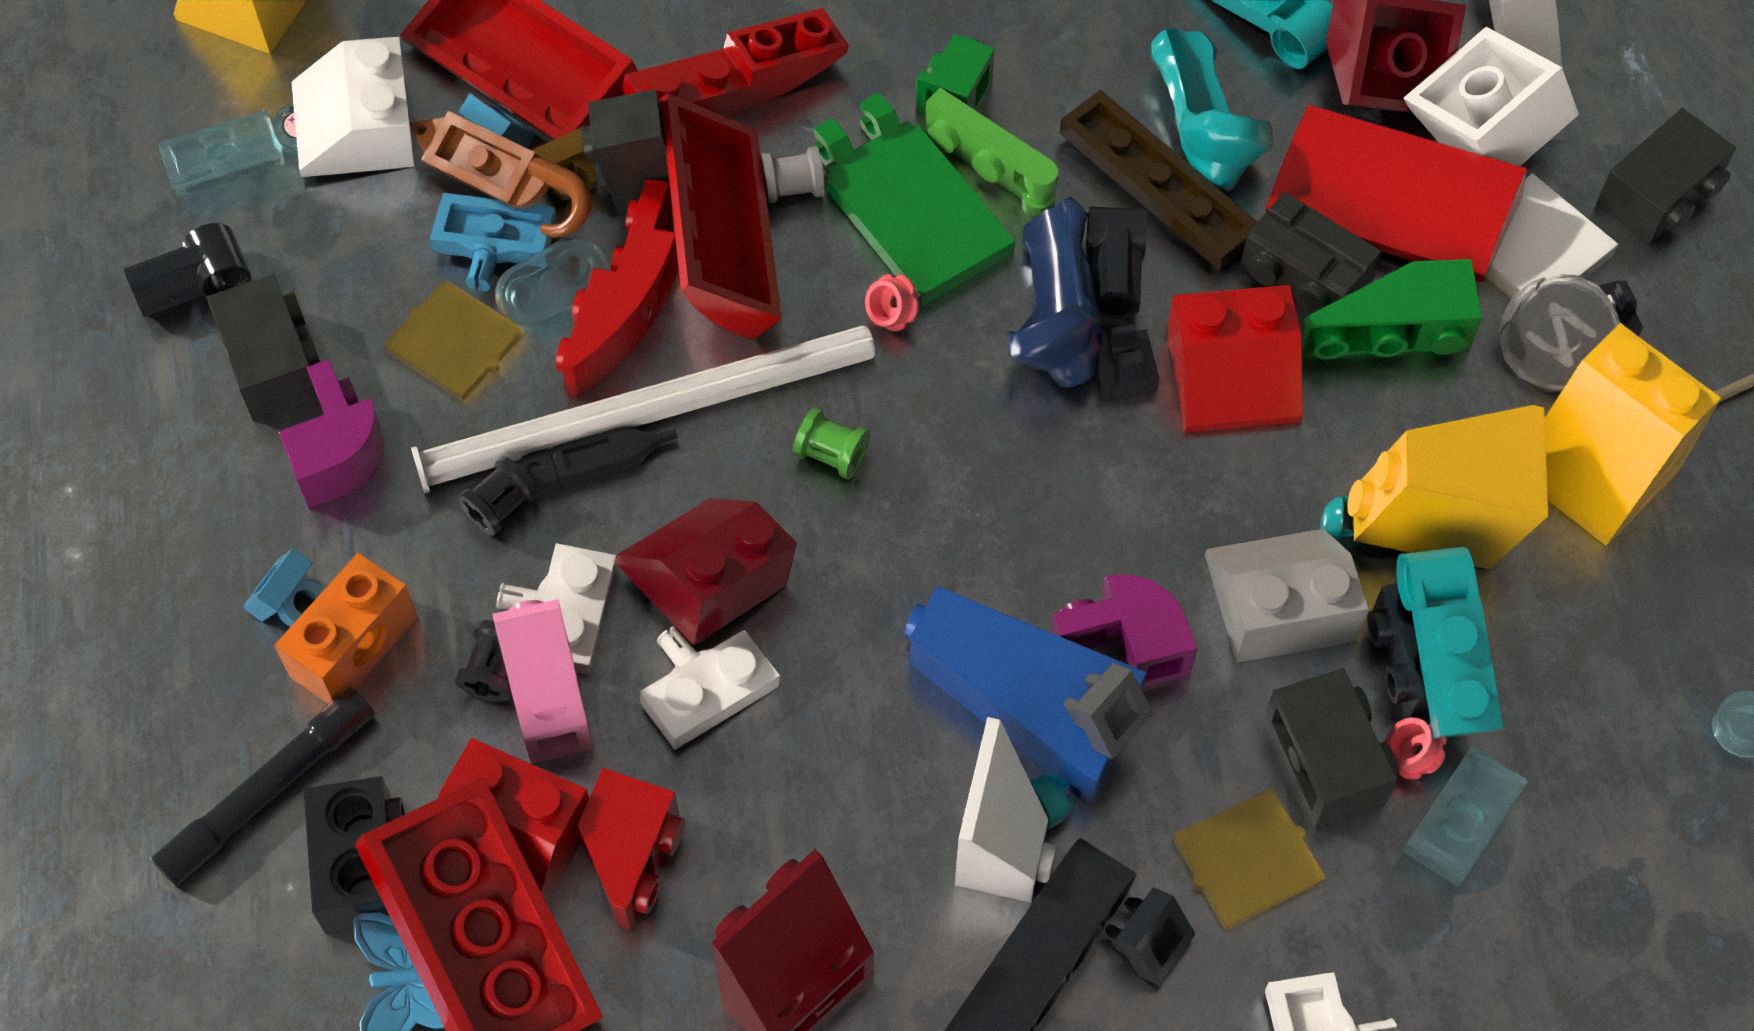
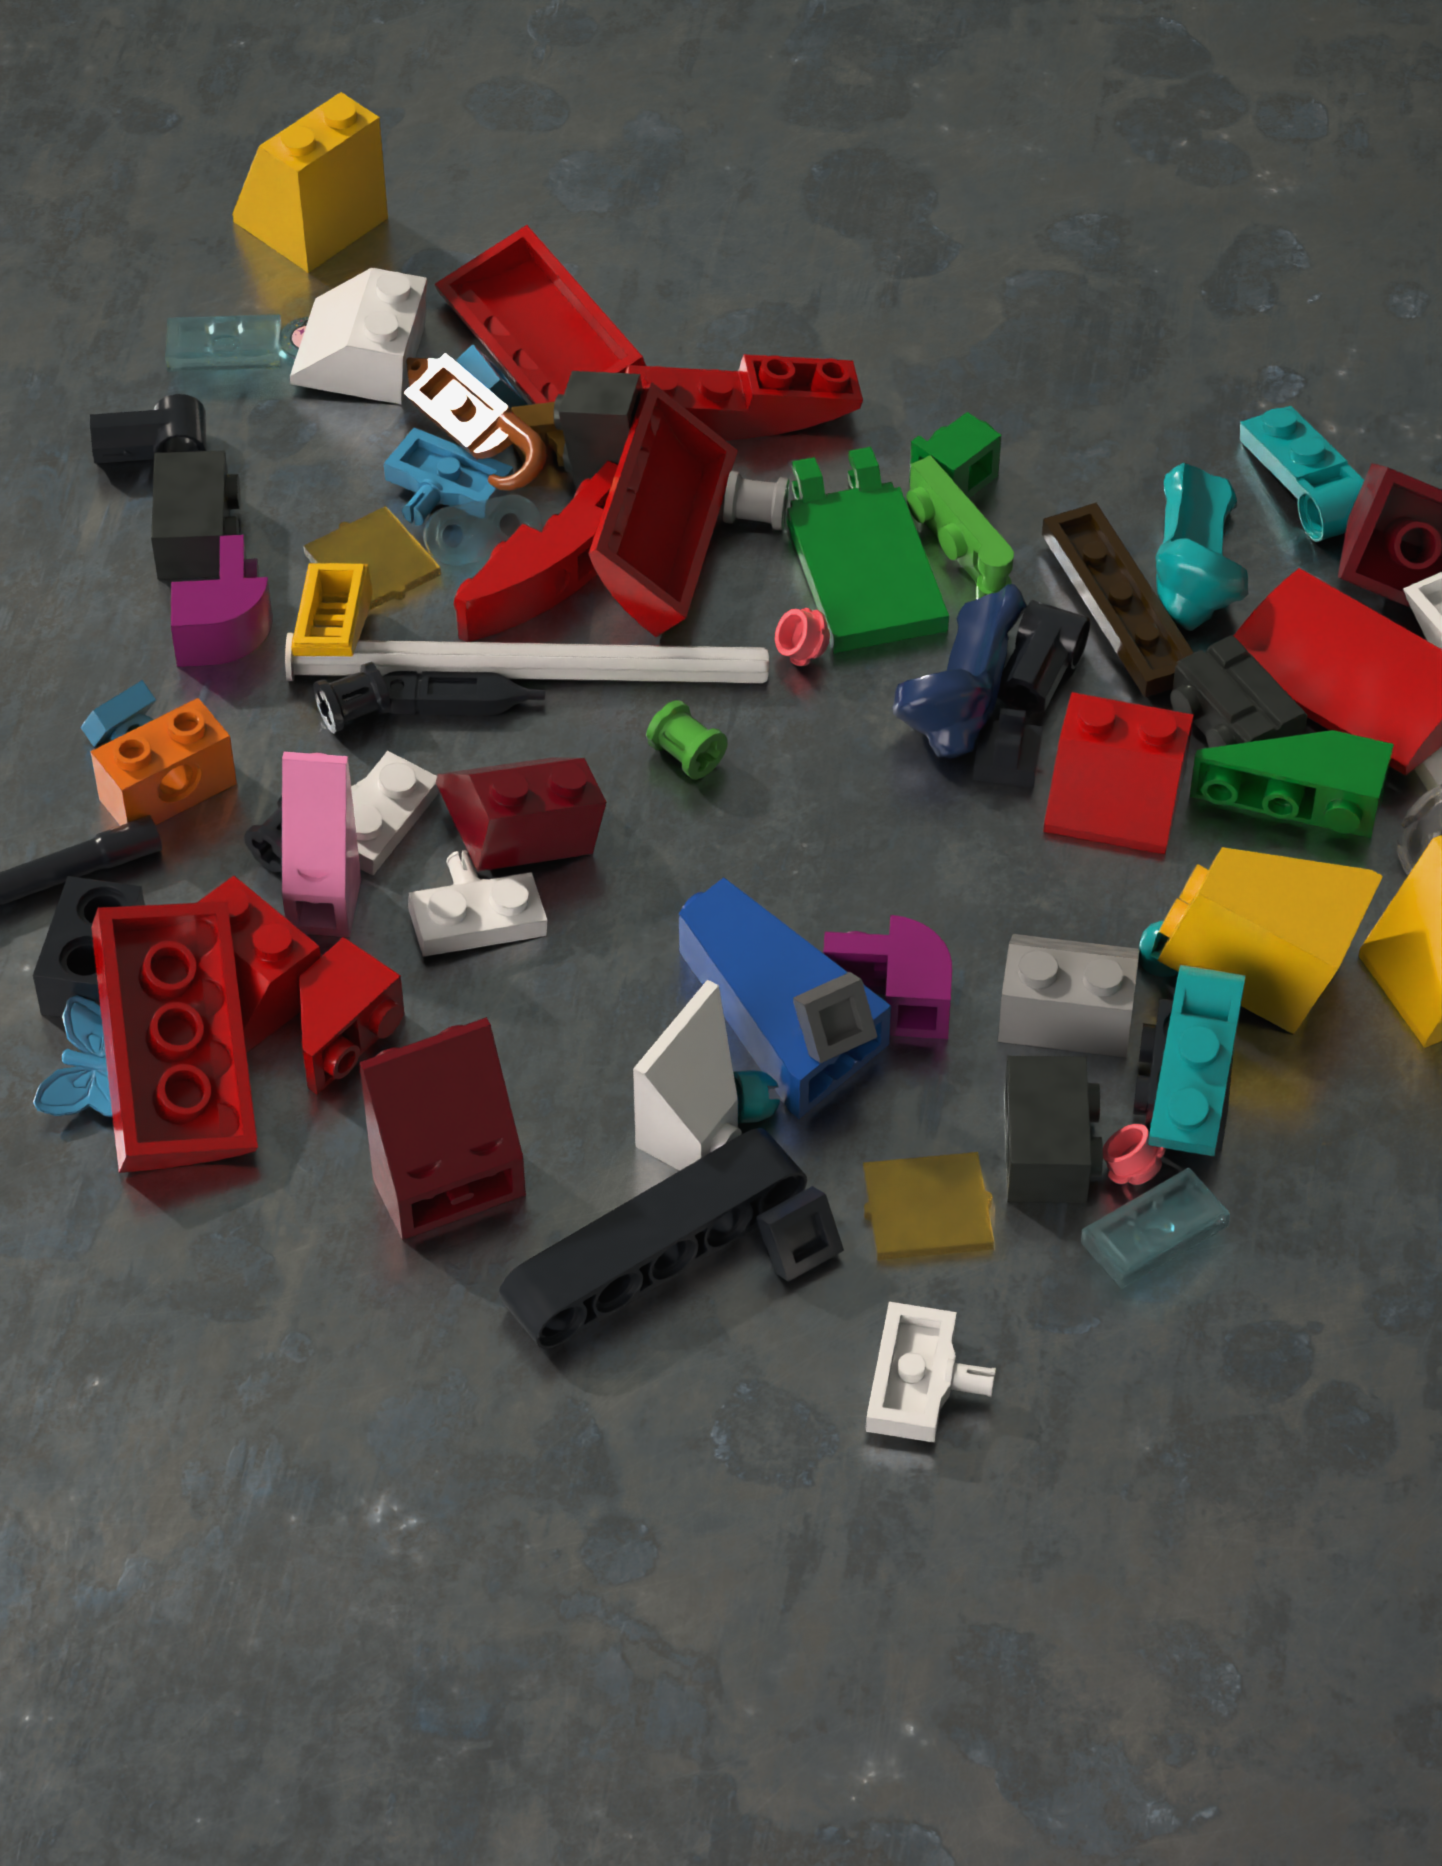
camera: 20 degrees right, 10 degrees down
none -> yellow slope [291,563,373,657]

